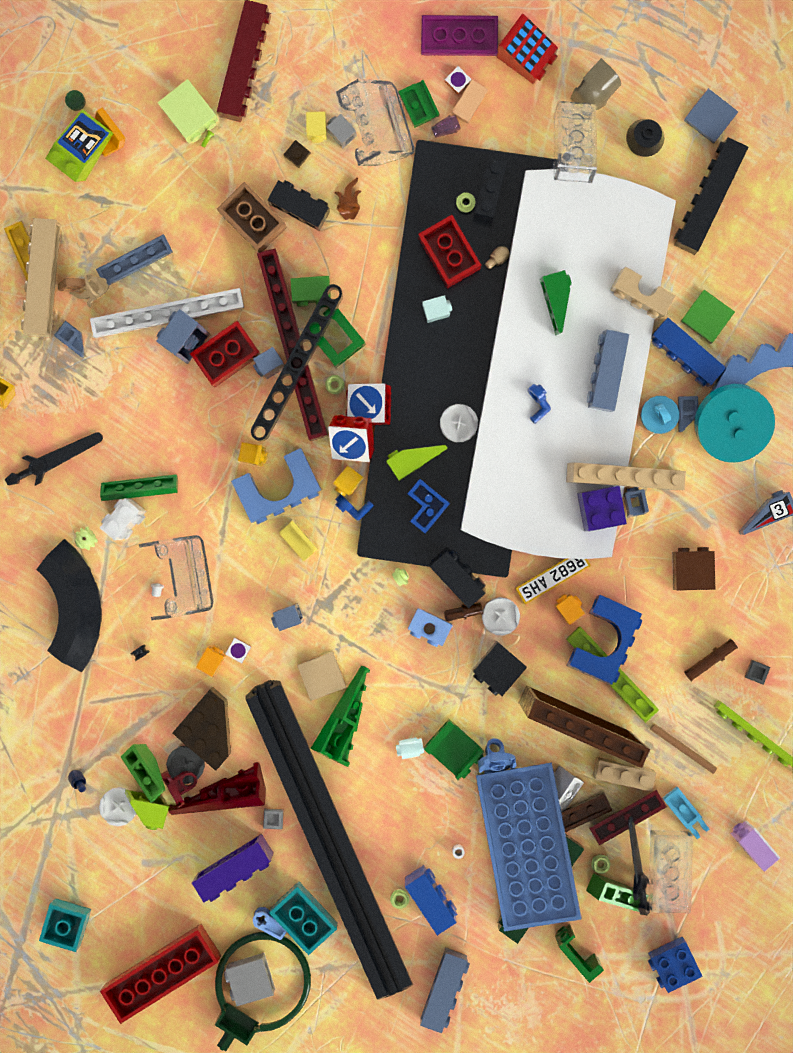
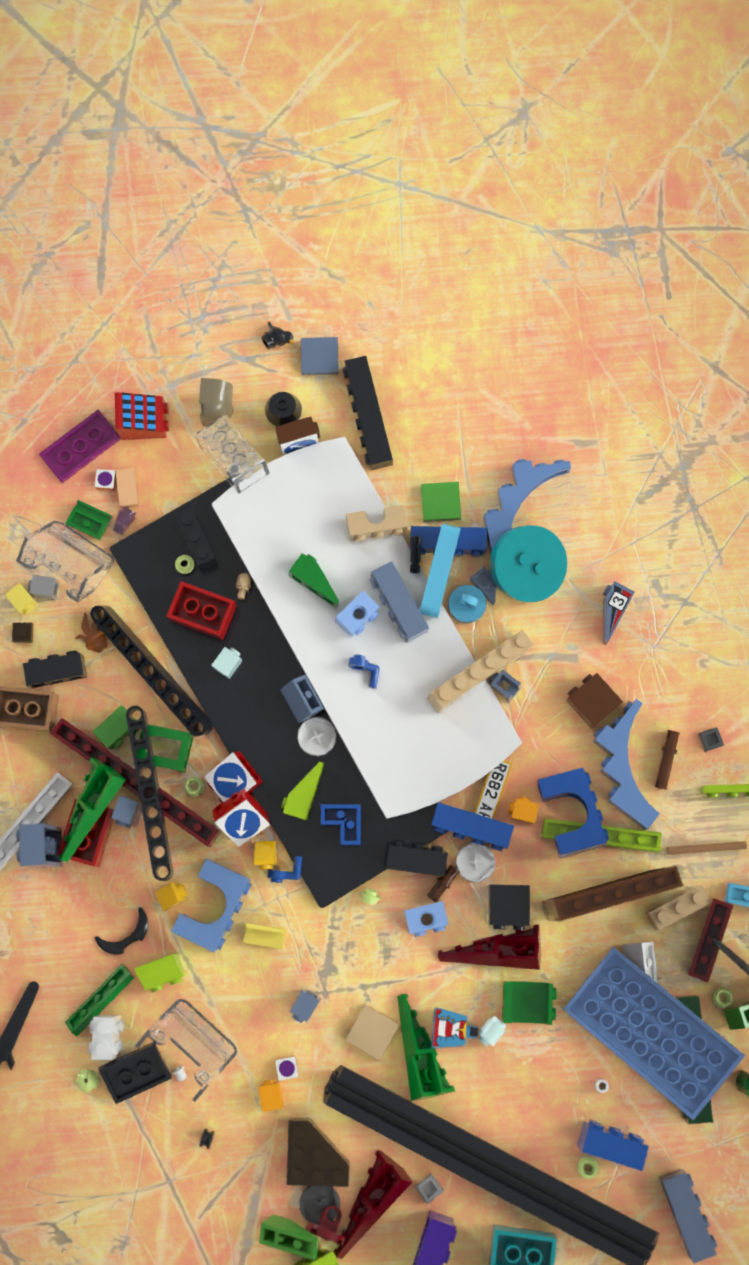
camera: 30 degrees left, 10 degrees down
black brick [36,539,102,672] -> none
medium blue tile [478,738,517,774] -> none
reddish brown plate [562,792,613,832] -> none
dark purple brick [577,486,627,532] -> none
none -> green wedge [58,757,126,862]
none -> black beam [90,605,212,737]
none -> black piece [95,907,148,955]
none -> black plate [99,1041,172,1104]
none -> lime slope [134,953,186,993]
none -> black animal [261,322,294,349]
none -> reddish brown piece [275,416,321,456]
none -> sand blue brick [280,675,324,723]
none -> light blue brick [335,591,380,638]
none -> black axle [410,536,422,574]
none -> medium azure beam [420,523,461,618]
none -> blue brick [431,802,514,852]
none -> torso [431,1008,478,1049]
none -> dark red wedge [438,924,541,970]
none -> medium blue arch [593,699,660,830]

